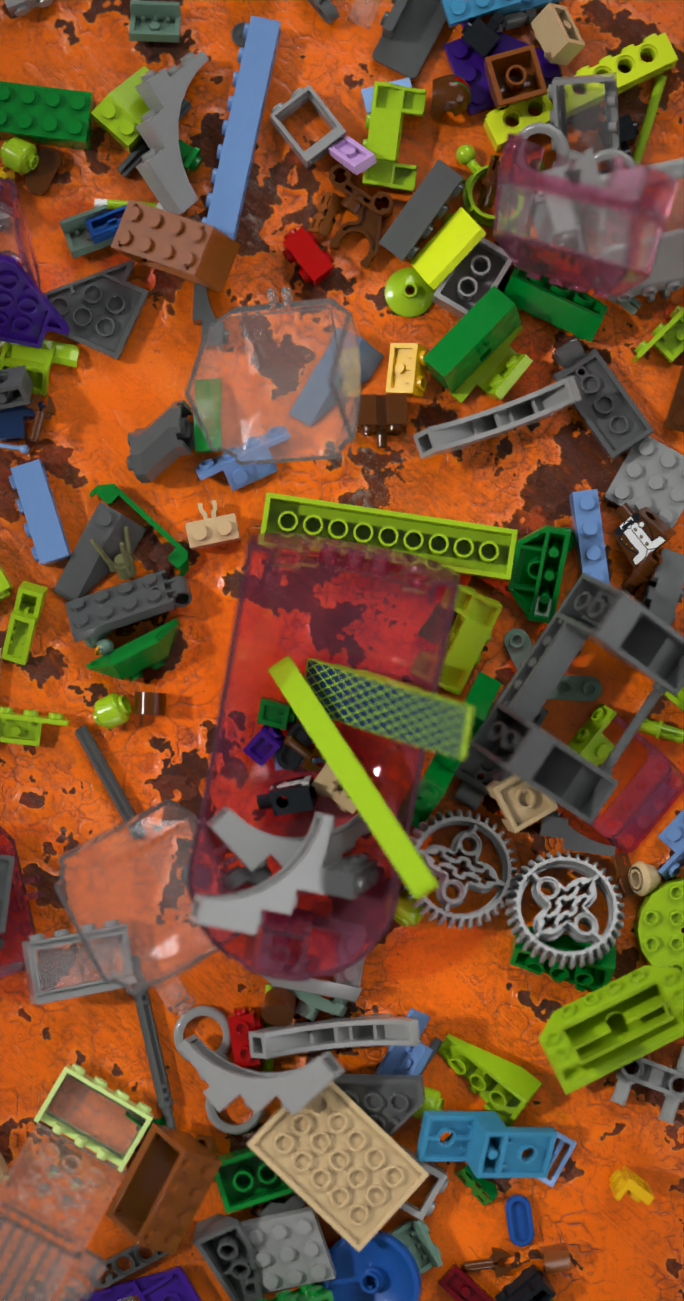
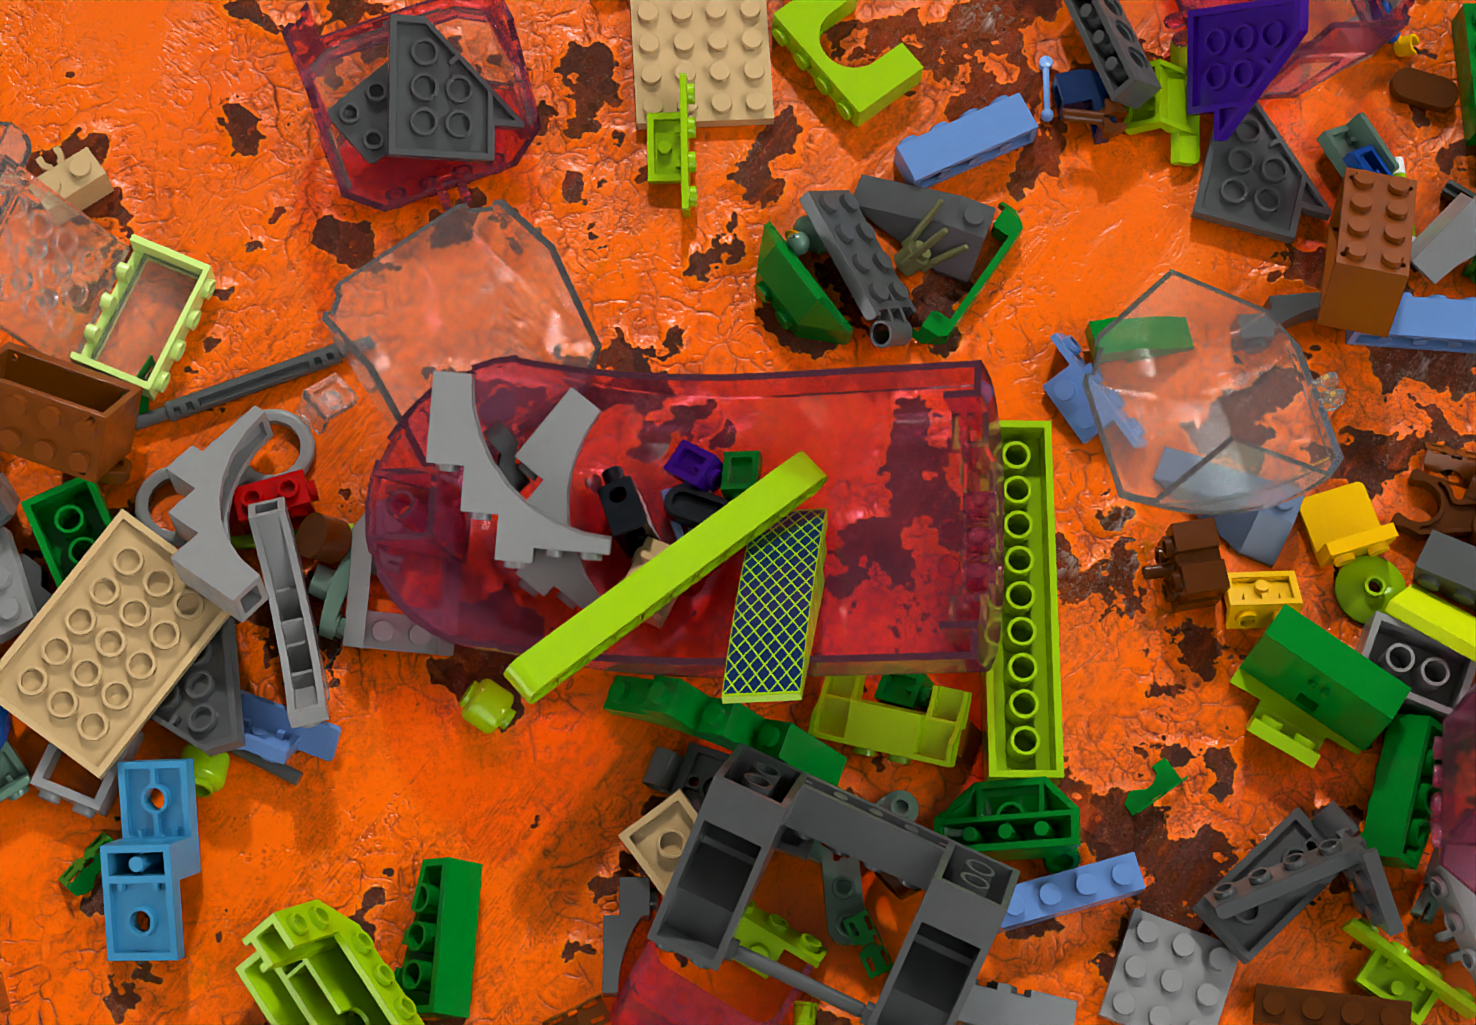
camera: 80 degrees right, 15 degrees down
lime head [0,137,39,174] -> none
lime slope [1,581,48,665] -> none
window [22,920,136,1005] -> none
dark grey axle [75,725,145,839] -> none
lime head [93,692,132,730] -> none
dark grey brick [127,400,195,483] -> none
reddish brown piece [134,692,167,715] -> none
tan brick [185,500,241,551] -> none
red brick [282,227,334,287] -> none
reddish brown bar [284,735,327,771] -> none
dark grey brick [325,854,379,900] -> none
light grey gear [400,809,518,929] -> none
light grey arch [413,376,582,459] -> none
lime wedge [438,1034,542,1127] -> none
light grey gear [505,851,625,969] -> none
blue tile [505,1194,534,1247] -> none
light blue tile [536,1130,577,1188] -> none
torso [614,503,677,567] -> none
reddish brown pin [621,551,663,596] -> none
none -> green piece [842,905,894,979]
none -> green piece [1124,757,1188,818]
none -> dark grey bracket [1203,826,1404,937]
none -> yellow bracket [1298,482,1399,568]

